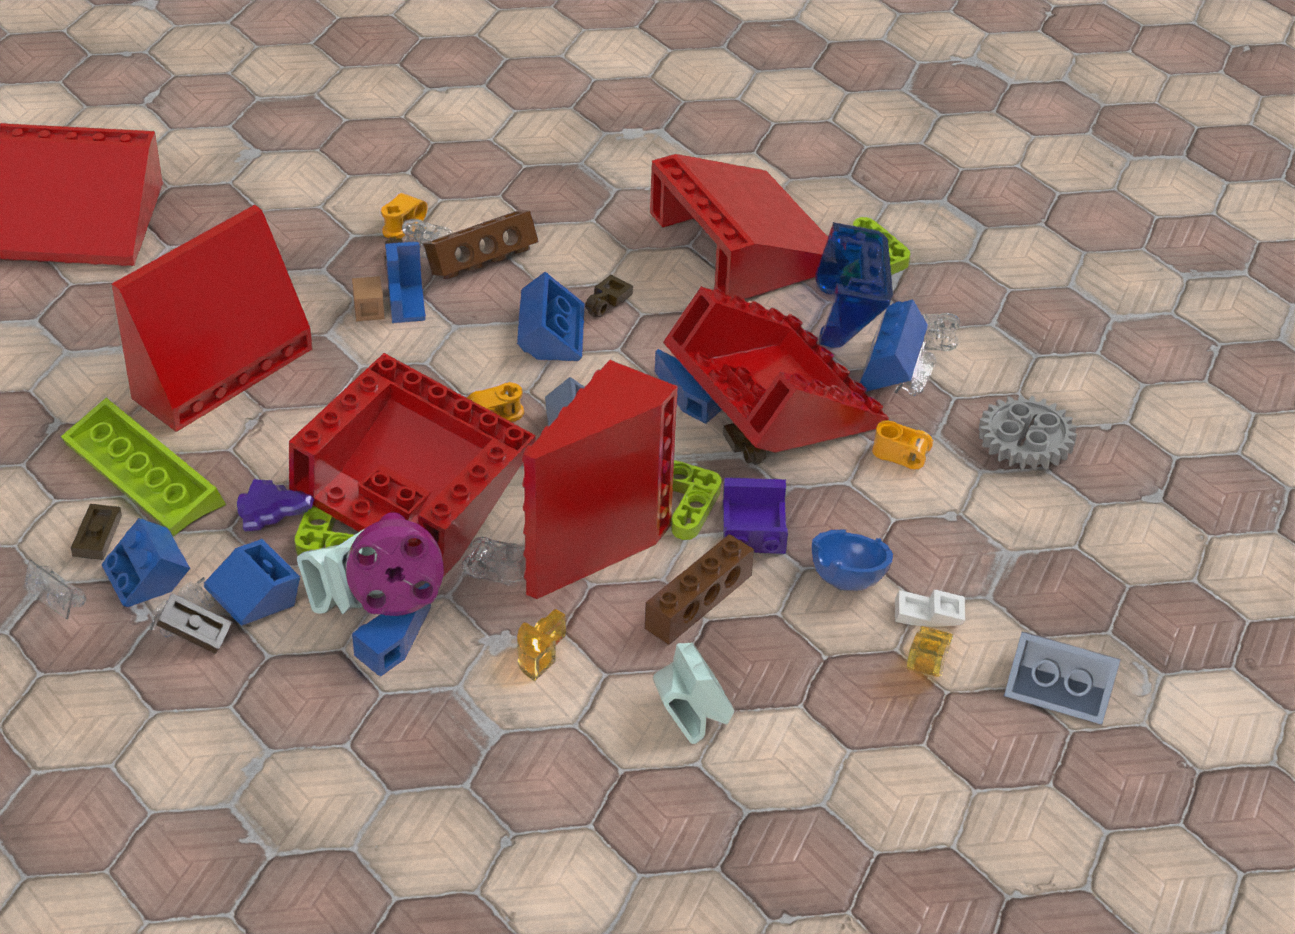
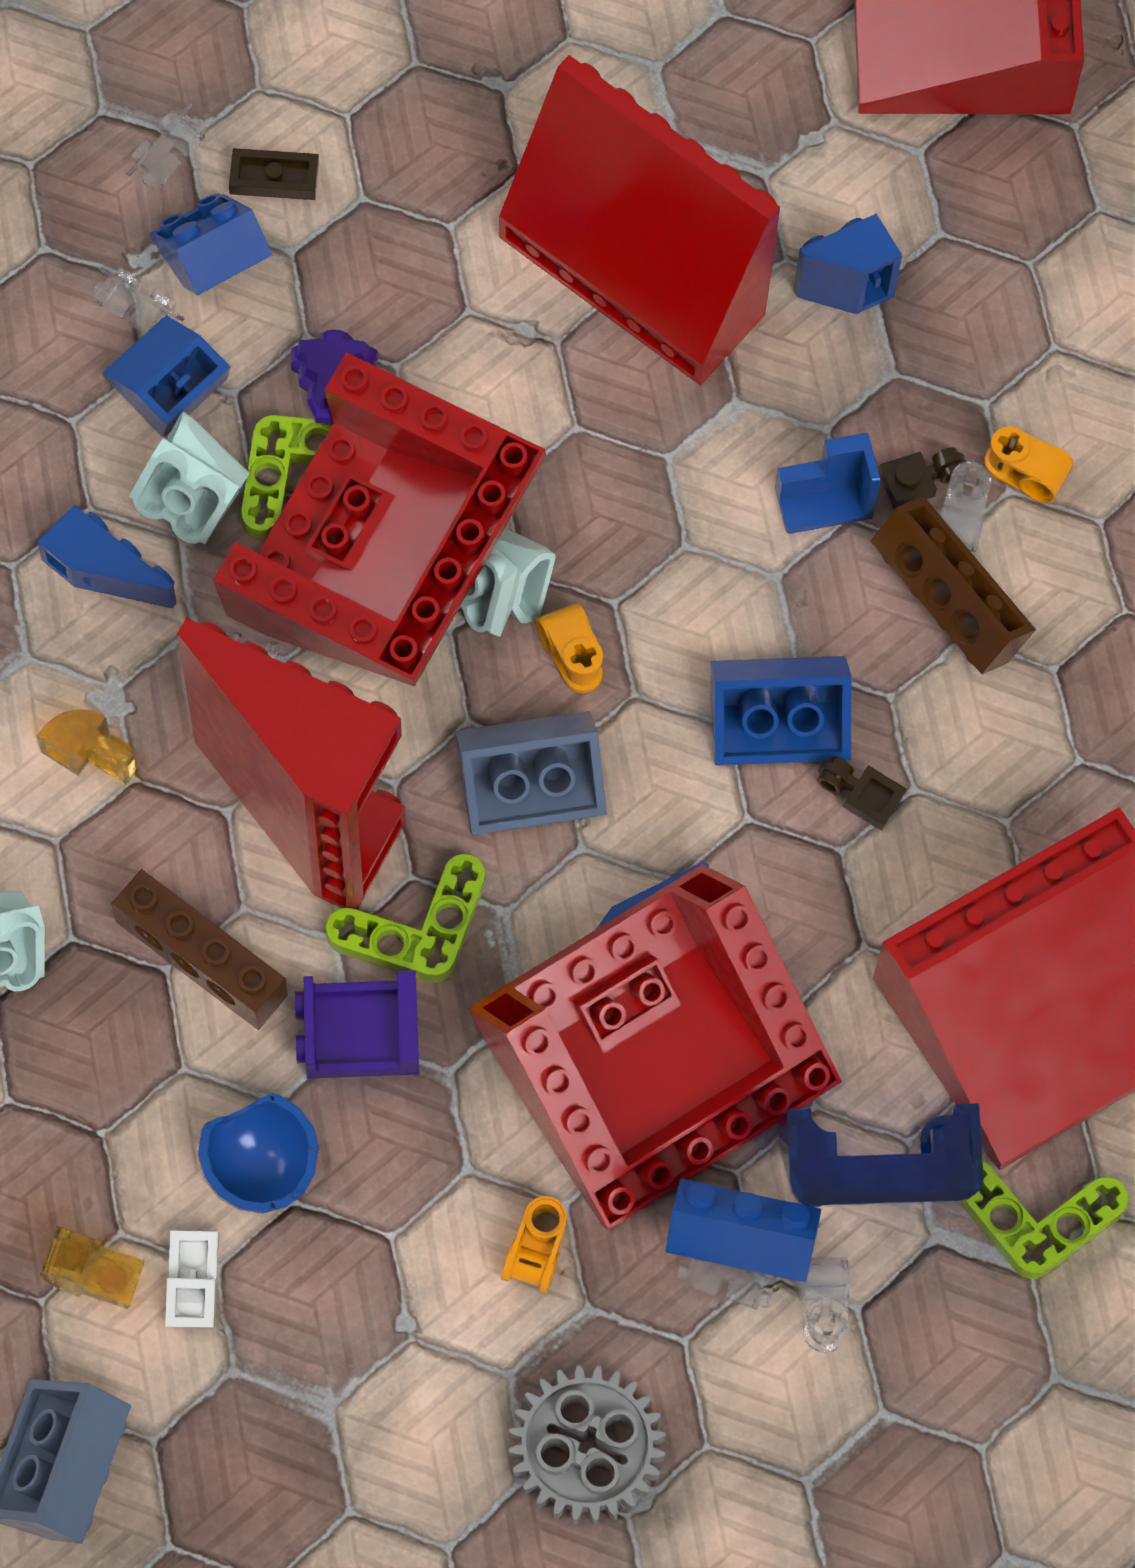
camera: 85 degrees right, 25 degrees up
lime arch [61,397,226,536] -> none
plate [156,593,232,654] -> none
magenta piece [346,513,444,616] -> none
medium nougat brick [352,276,384,322] -> none

